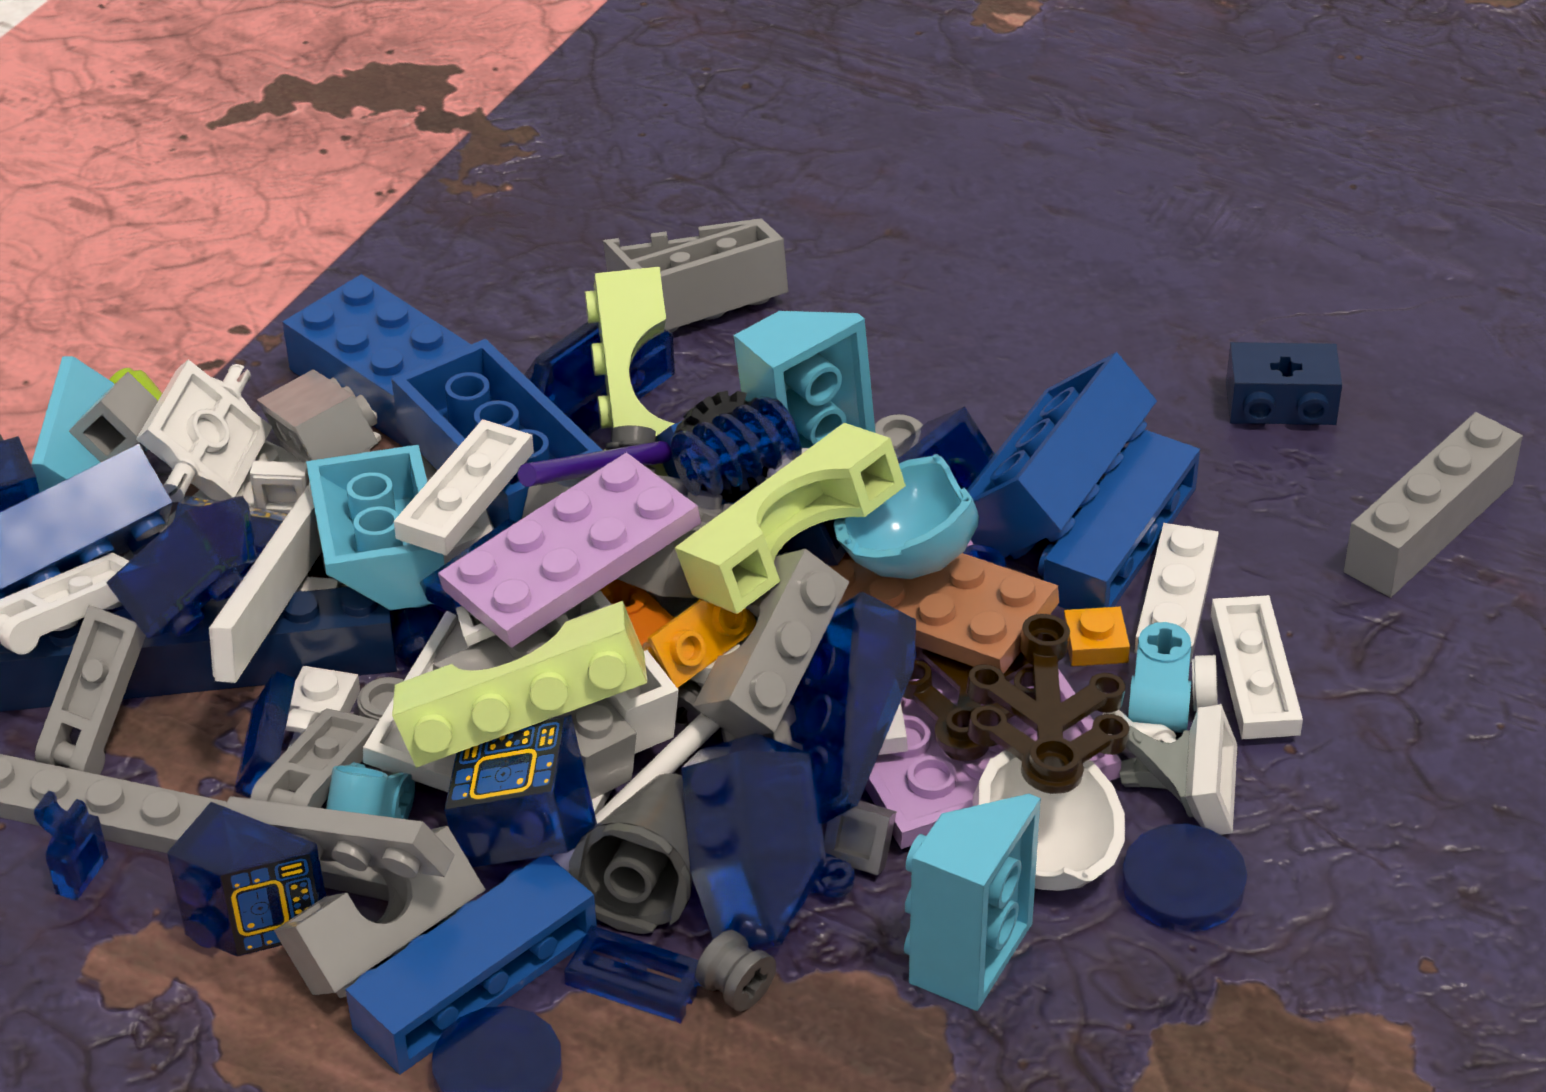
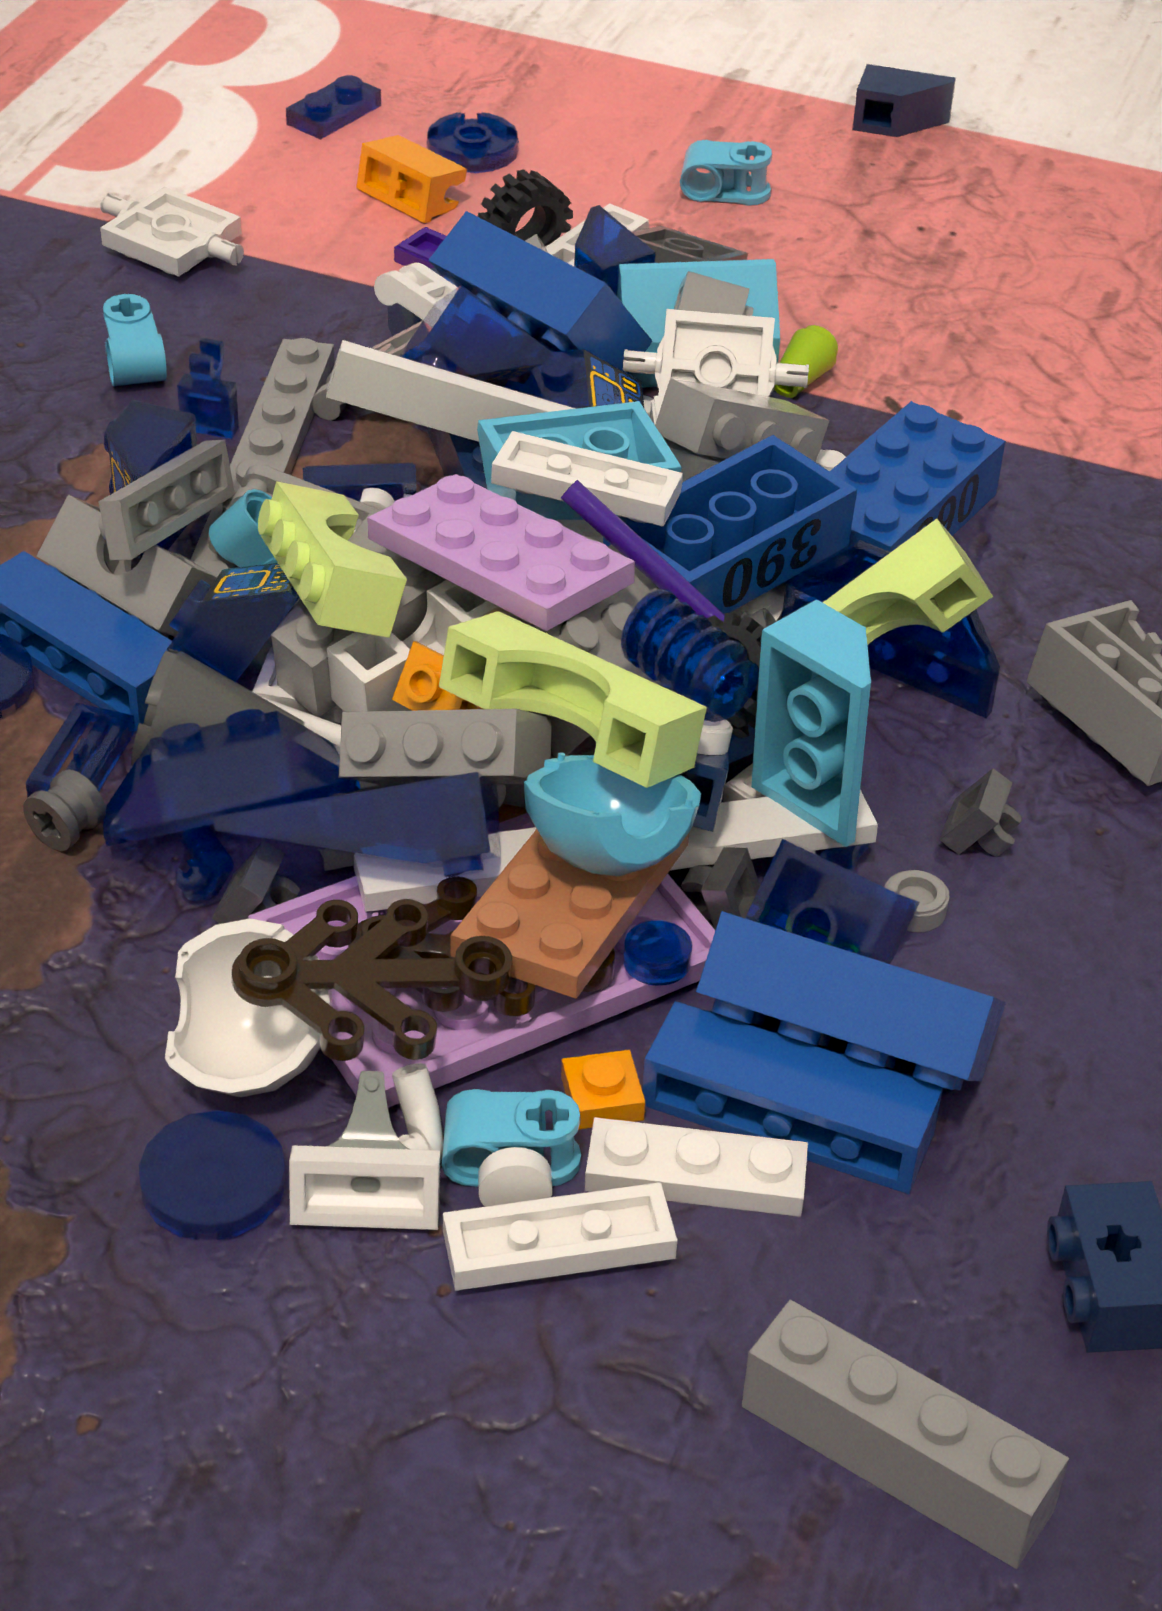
camera: 80 degrees right, 0 degrees up
medium azure slope [904,794,1041,1011] -> none

